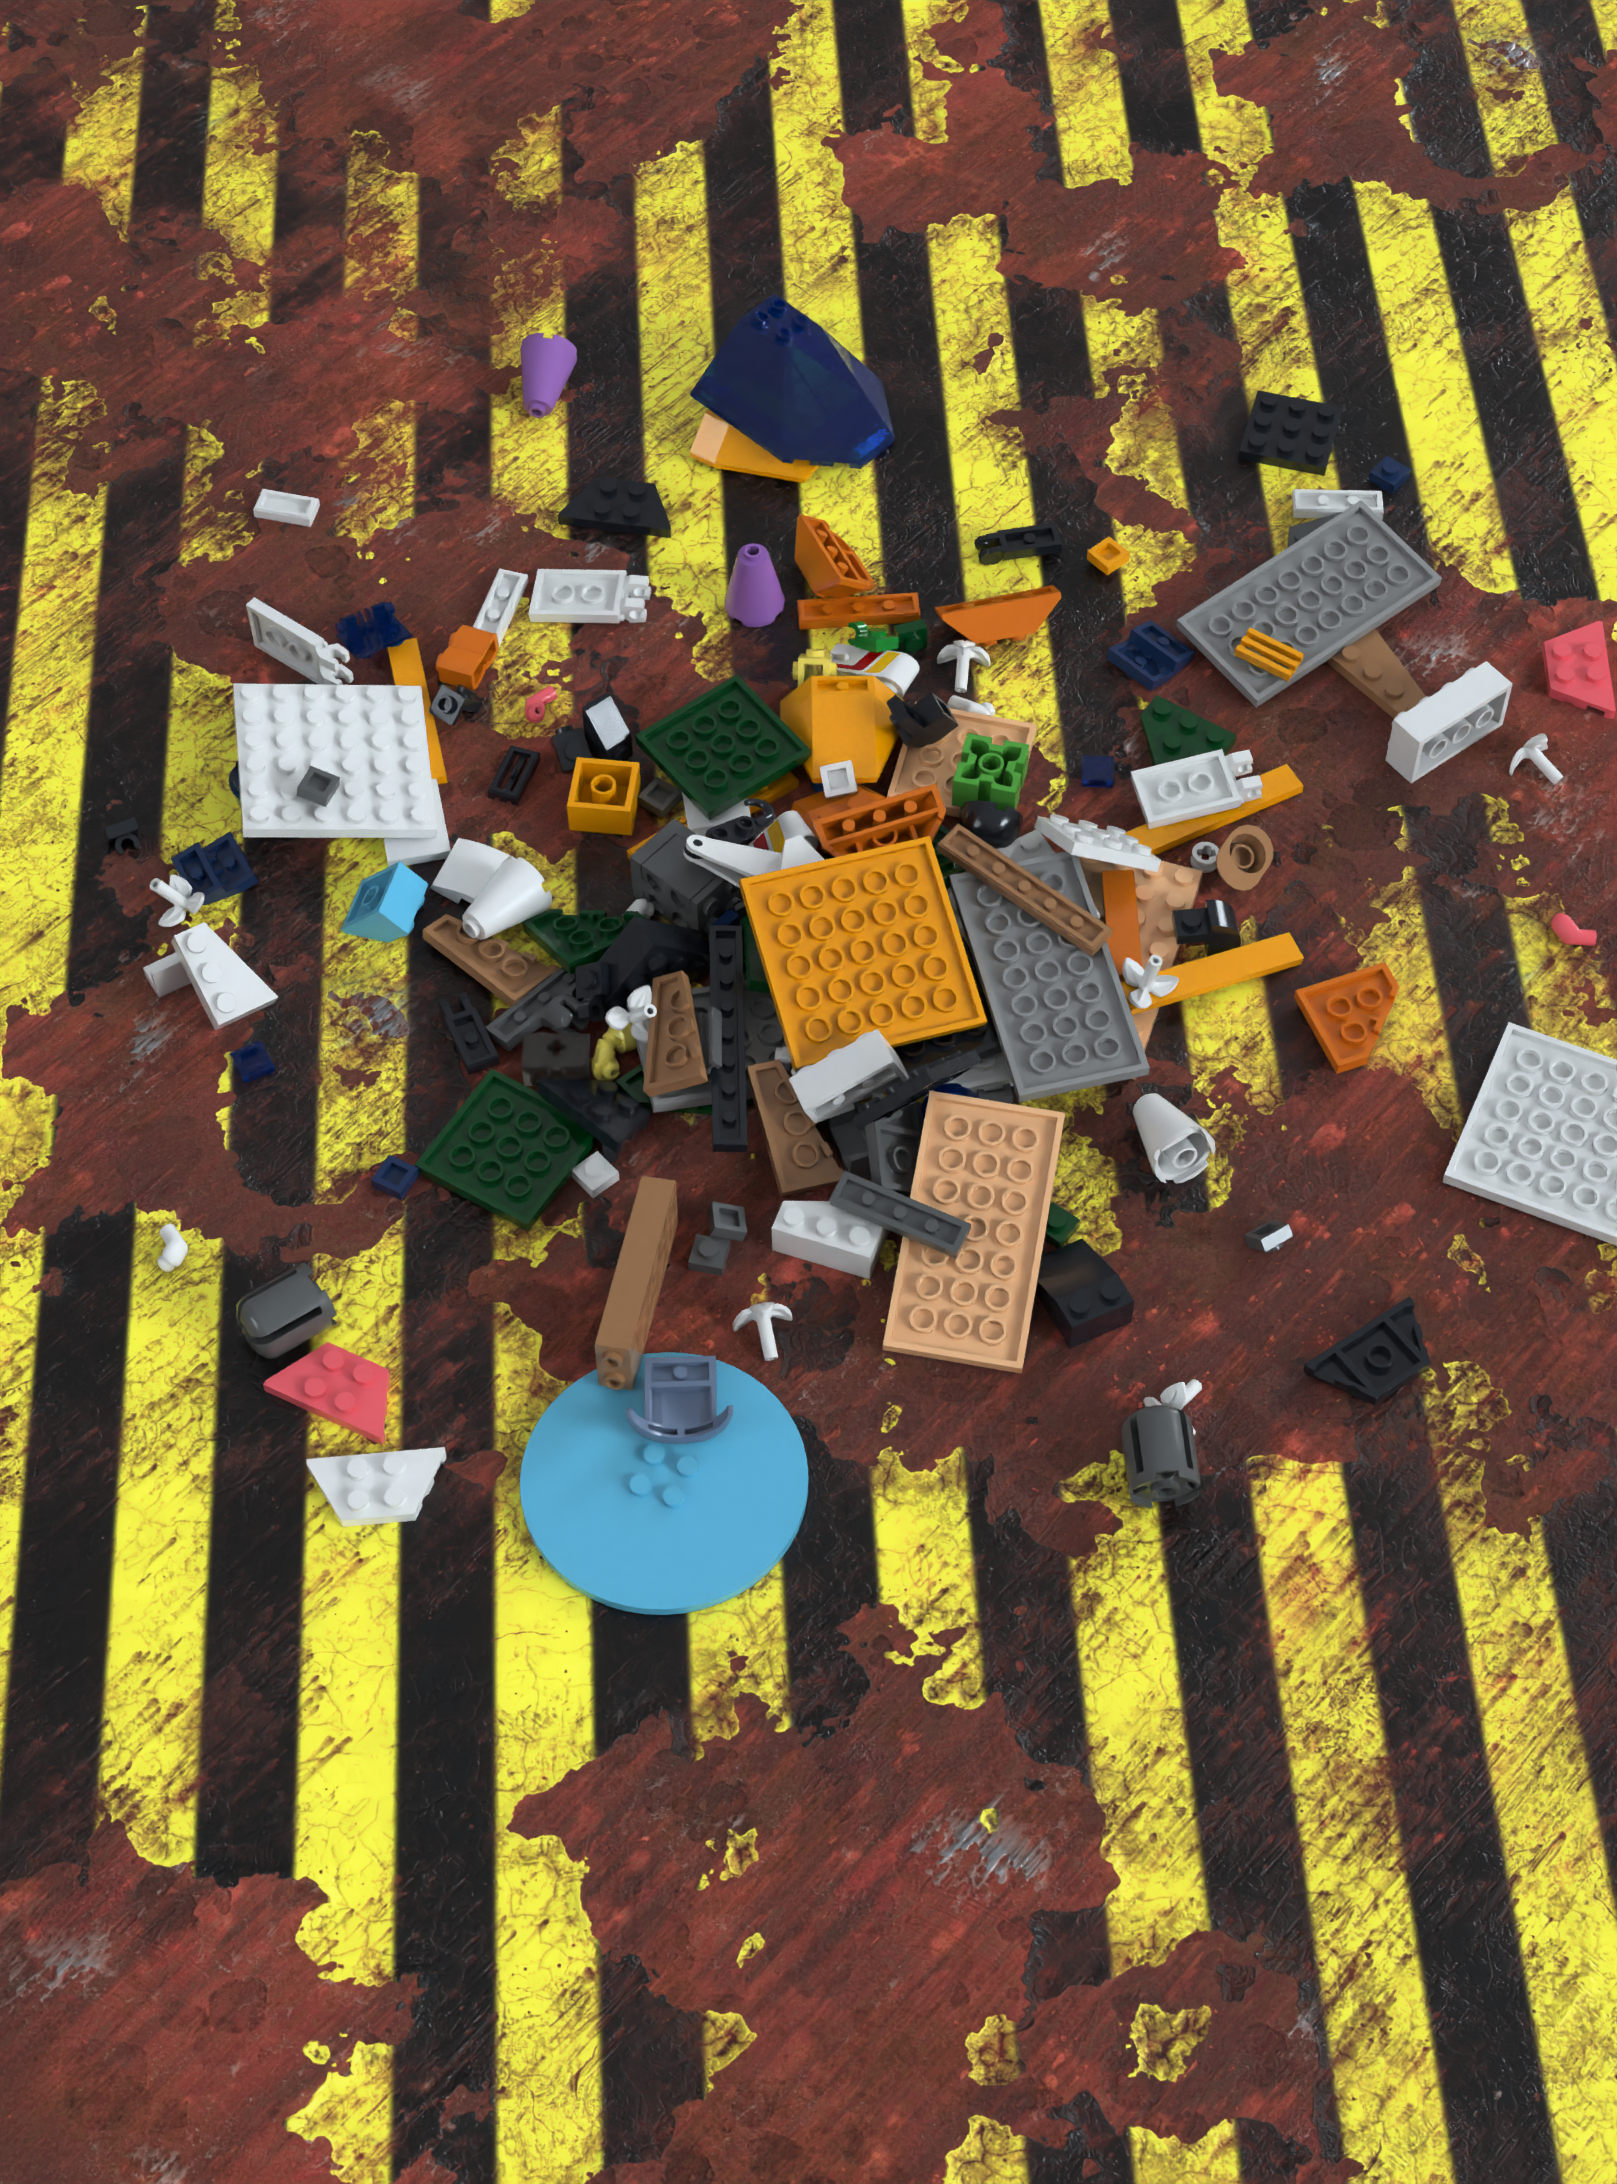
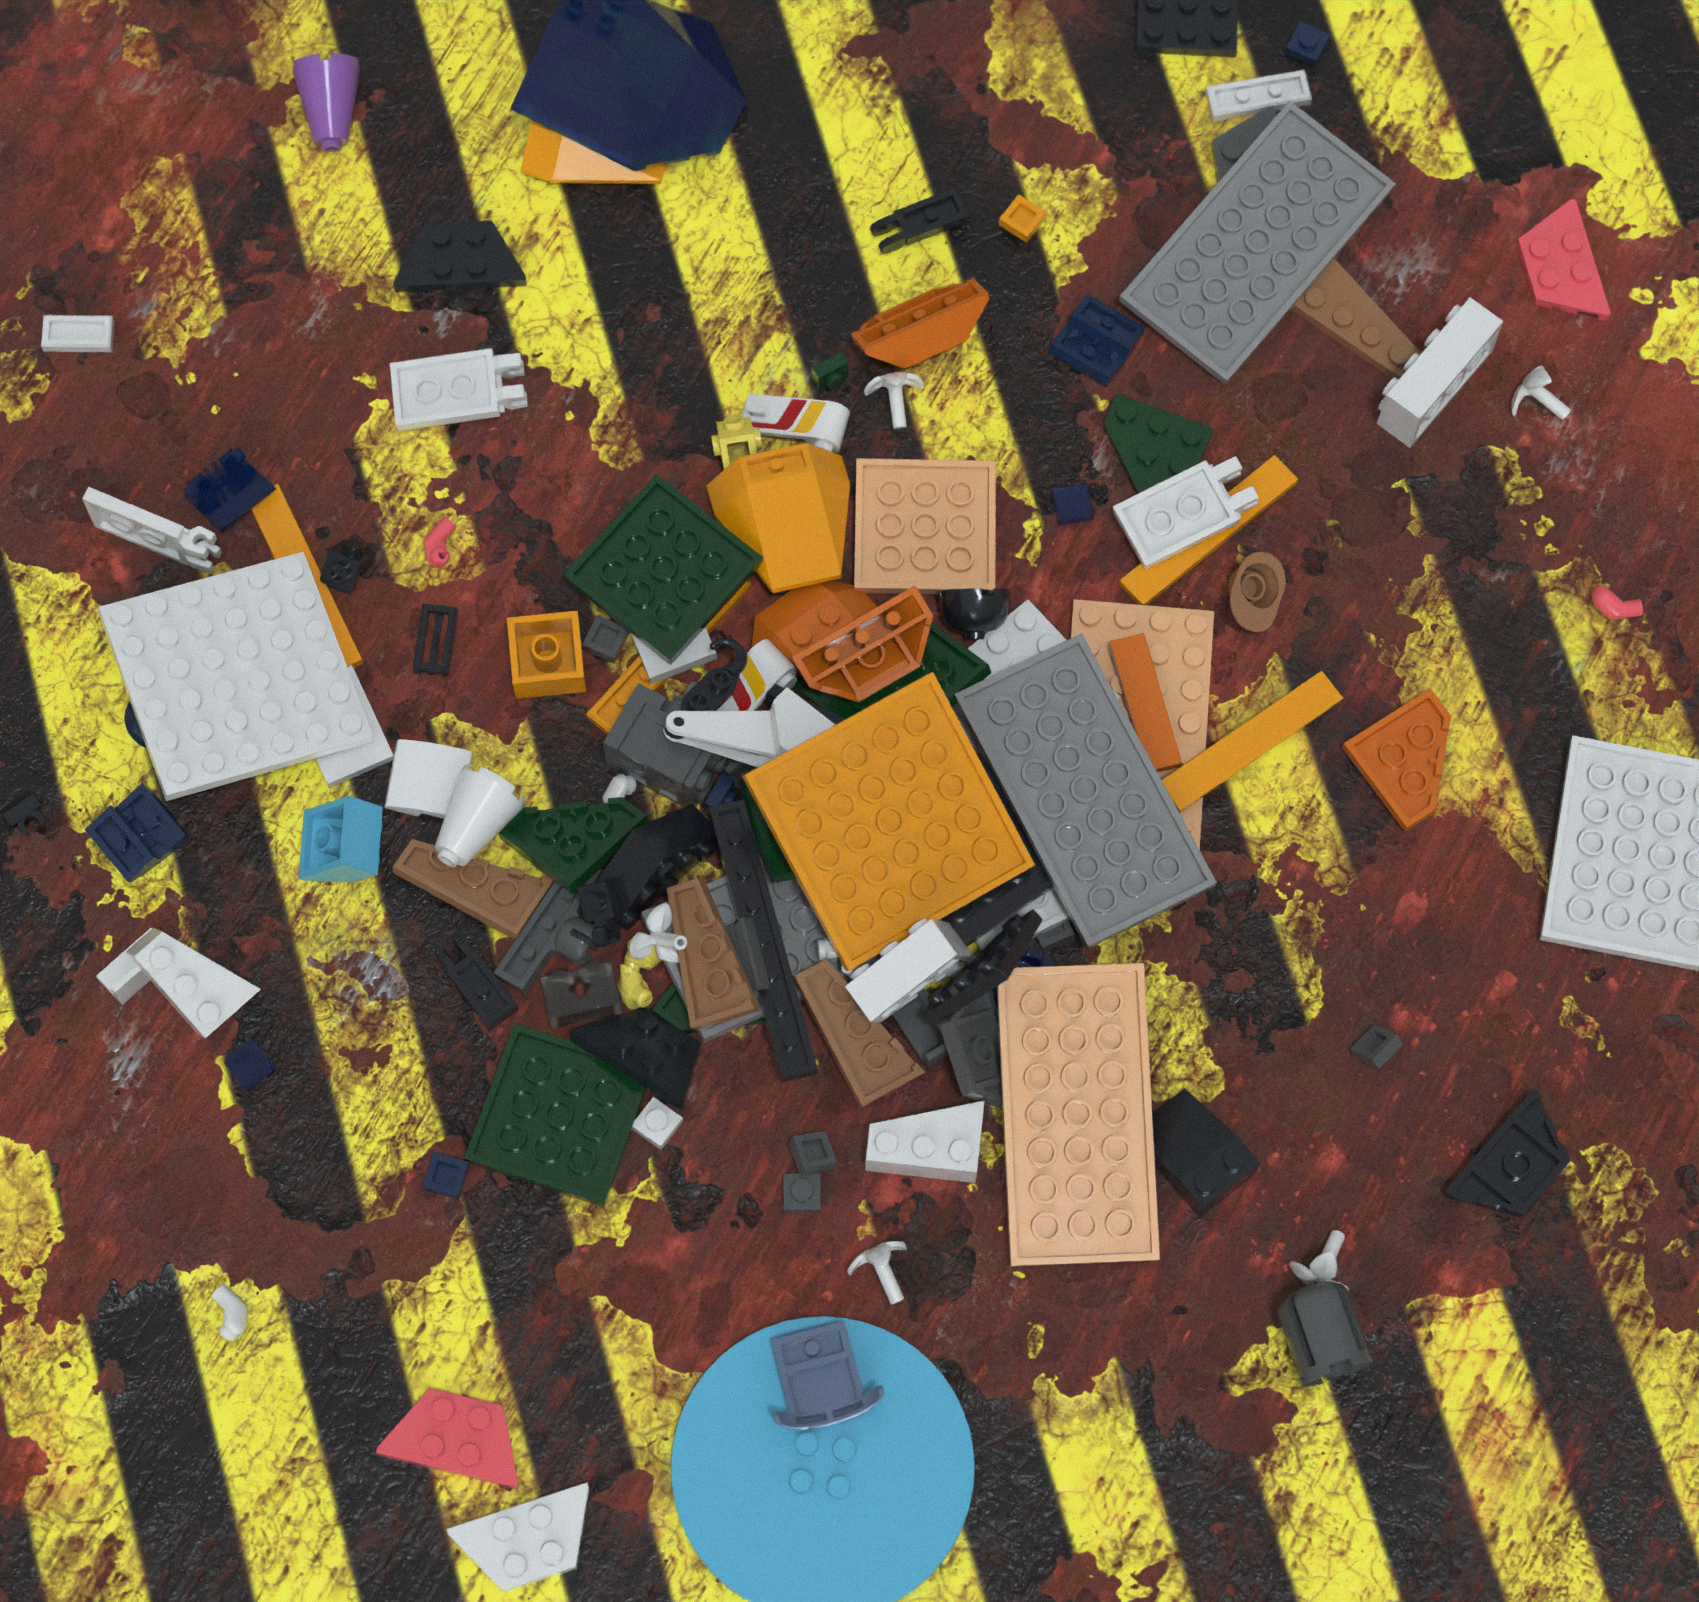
camera: 15 degrees left, 15 degrees up
white plant [150,874,205,927] -> none
dark grey cylinder [236,1262,337,1359] -> none
dark grey plate [297,766,340,807] -> none
orange brick [436,625,499,691] -> none
white tile [473,569,529,647] -> none
black bracket [550,725,592,773] -> none
slope [582,692,633,761] -> none
medium nougat brick [595,1176,678,1390] -> none
medium lavender cone [724,543,785,627] -> none
orange wedge [795,514,876,599] -> none
orange tile [797,592,921,630] -> none
white plate [820,760,858,799] -> none
dark grey plate [829,1170,971,1259] -> none
green plate [848,621,899,653] -> none
black brick [886,692,959,748] -> none
medium nougat tile [937,824,1113,957] -> none
white arm [948,695,995,716] -> none
bright green brick [952,733,1029,811] -> none
white plate [1034,814,1161,872] -> none
dark green plate [1044,1202,1080,1249] -> none
white plant [1122,955,1179,1009] -> none
white cone [1133,1093,1216,1184] -> none
black brick [1172,900,1241,957] -> none
white bush [1190,842,1219,873] -> none
light orange tile [1234,627,1304,682] -> none

